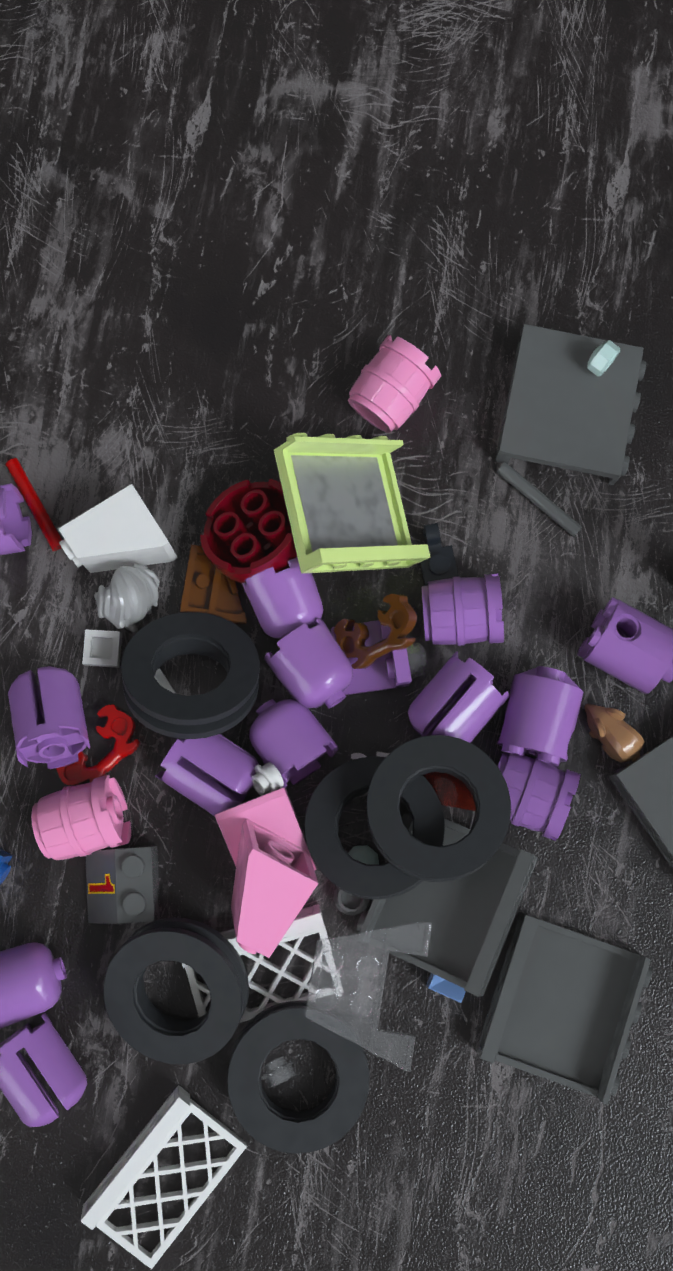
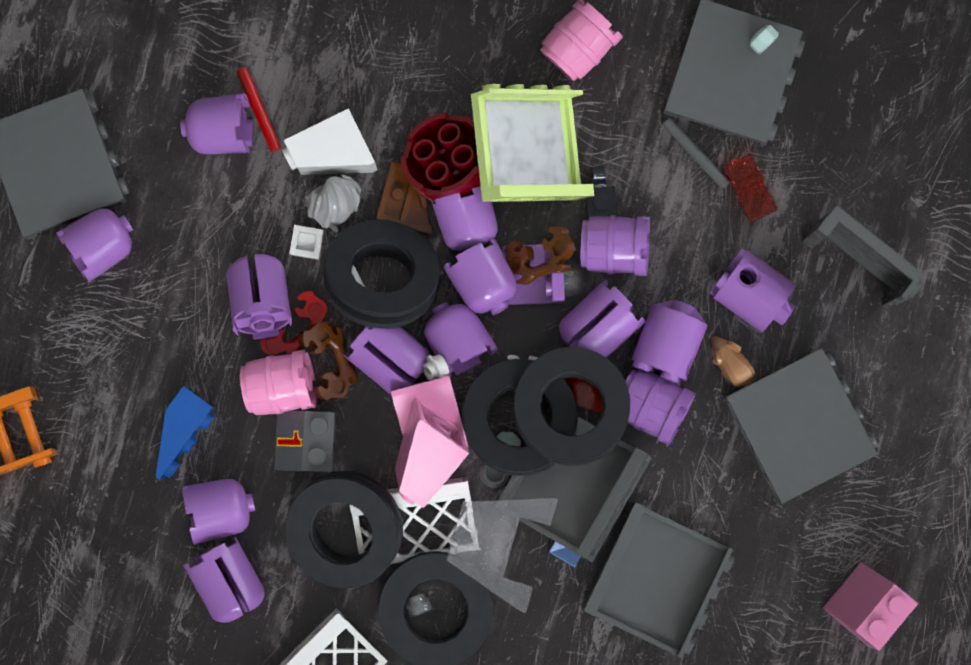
camera: 10 degrees right, 5 degrees up
none -> reddish brown helmet [298,323,357,401]
none -> clear red slope [724,154,777,223]

